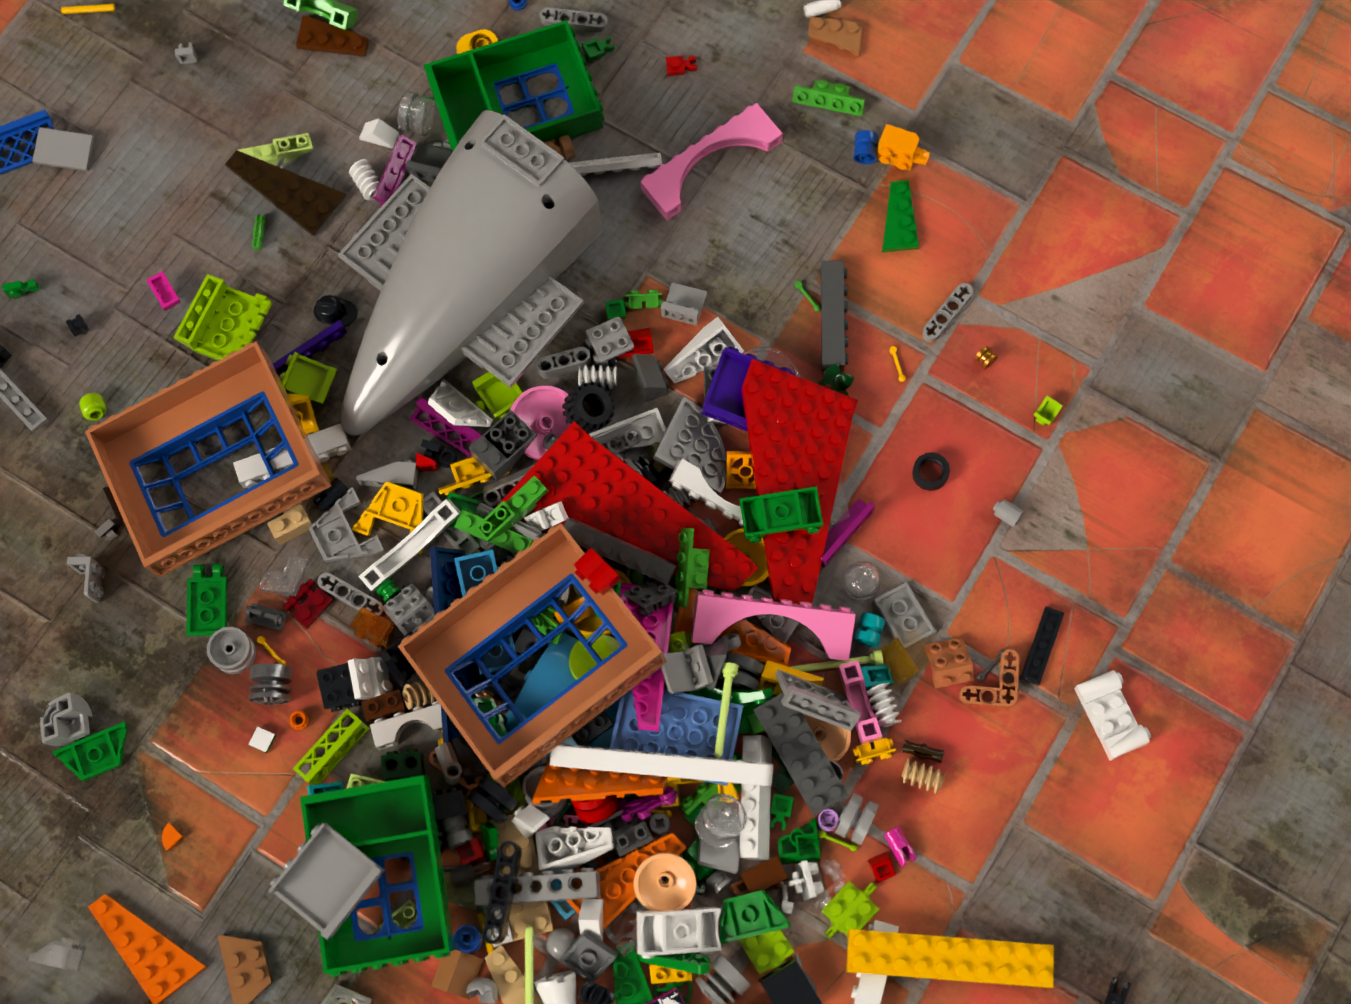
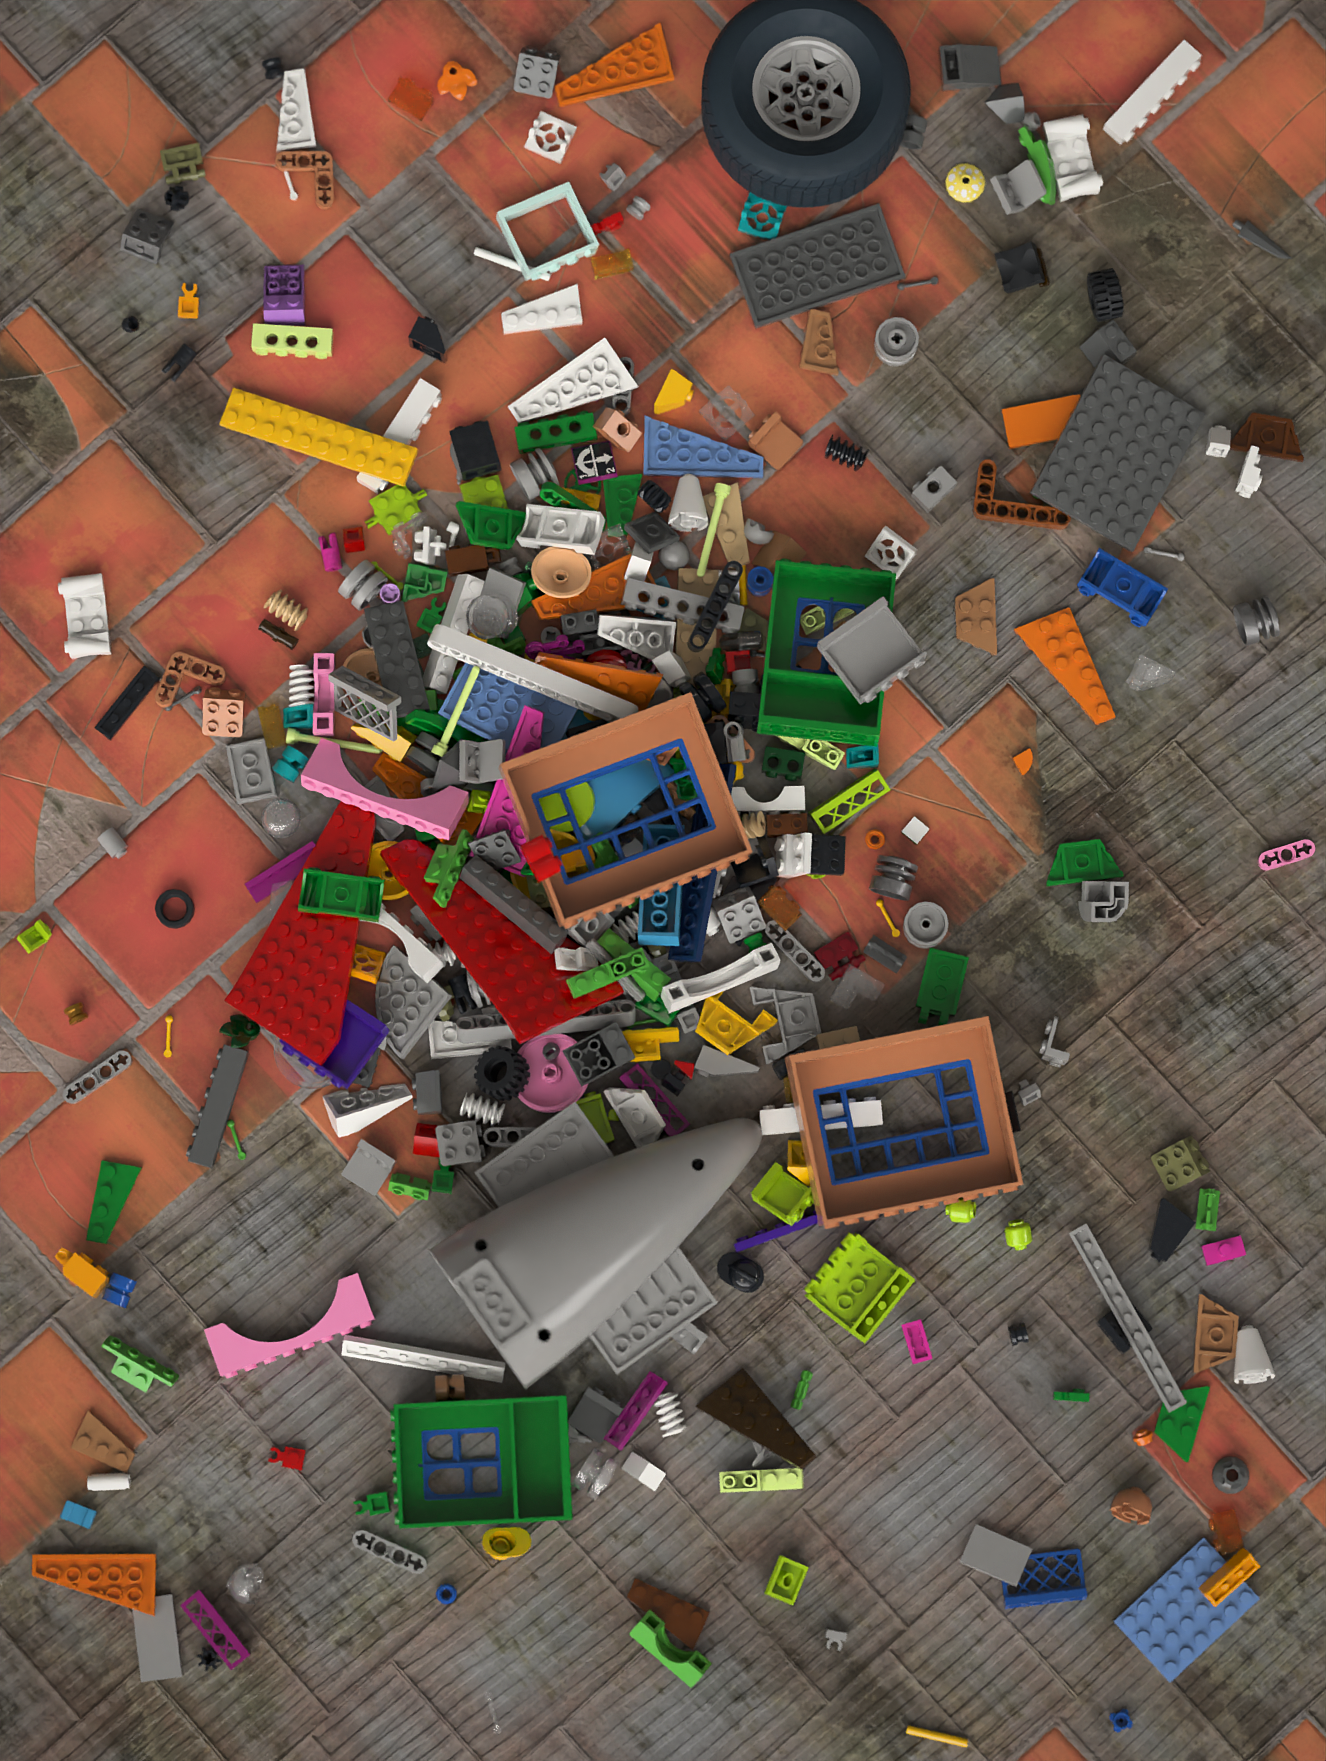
camera: 170 degrees left, 10 degrees up
yellow hinge [853,737,896,765] -> none
none -> lime slope [764,1555,809,1605]

